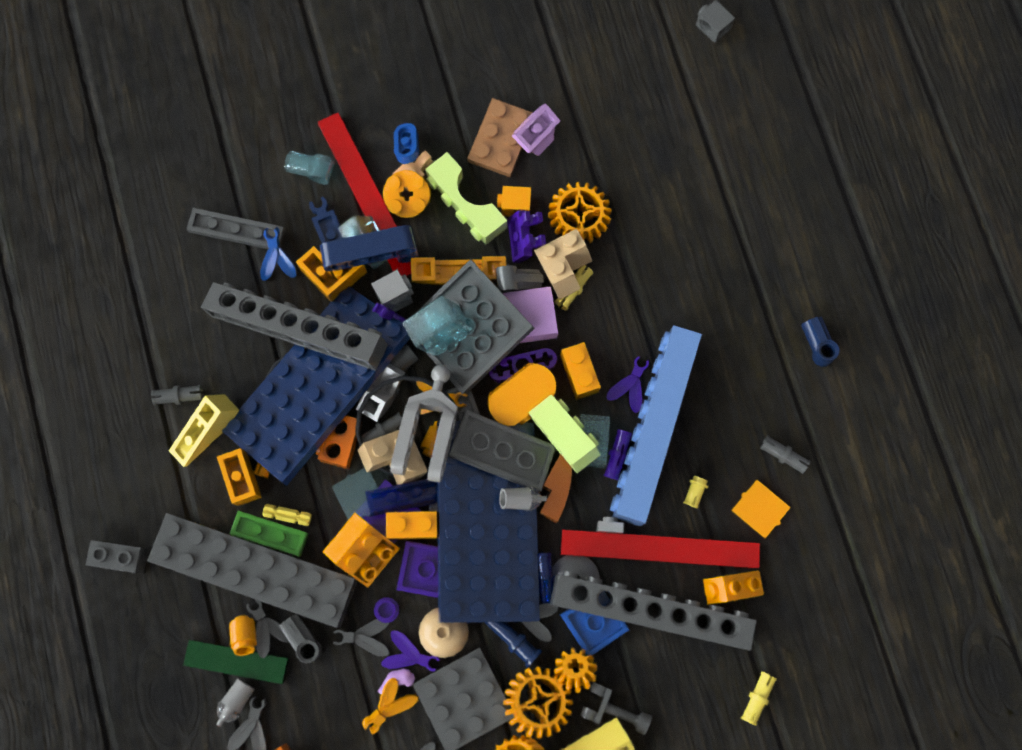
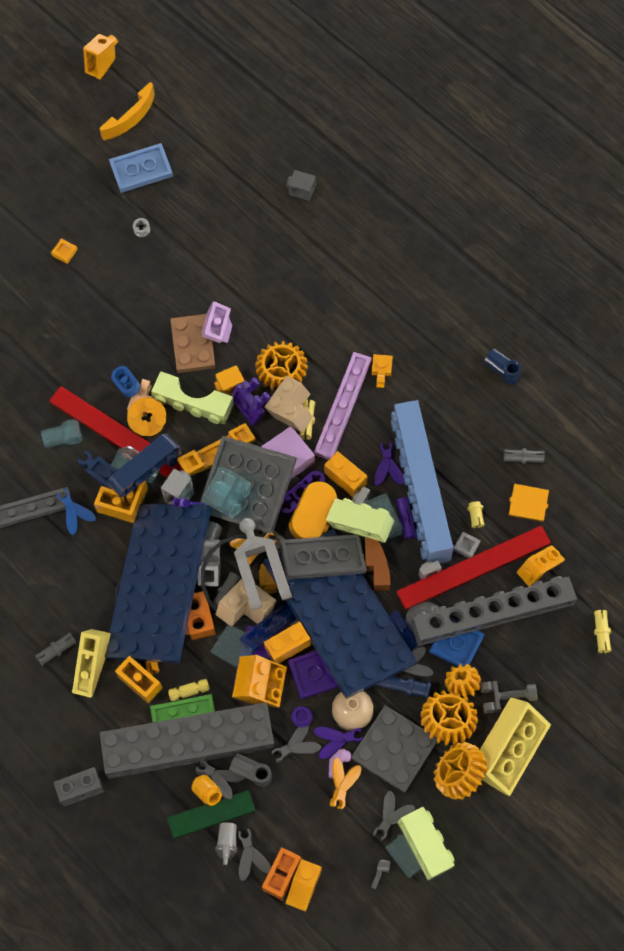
camera: 25 degrees left, 10 degrees down
dark grey brick [201,282,388,371] -> none
dark grey piece [496,265,544,293] -> none
light grey piece [499,486,547,511] -> none
none -> lavender tile [314,352,372,460]
none -> light grey plate [352,487,370,505]
none -> light orange plate [372,354,393,388]
none -> light grey tile [453,532,480,558]

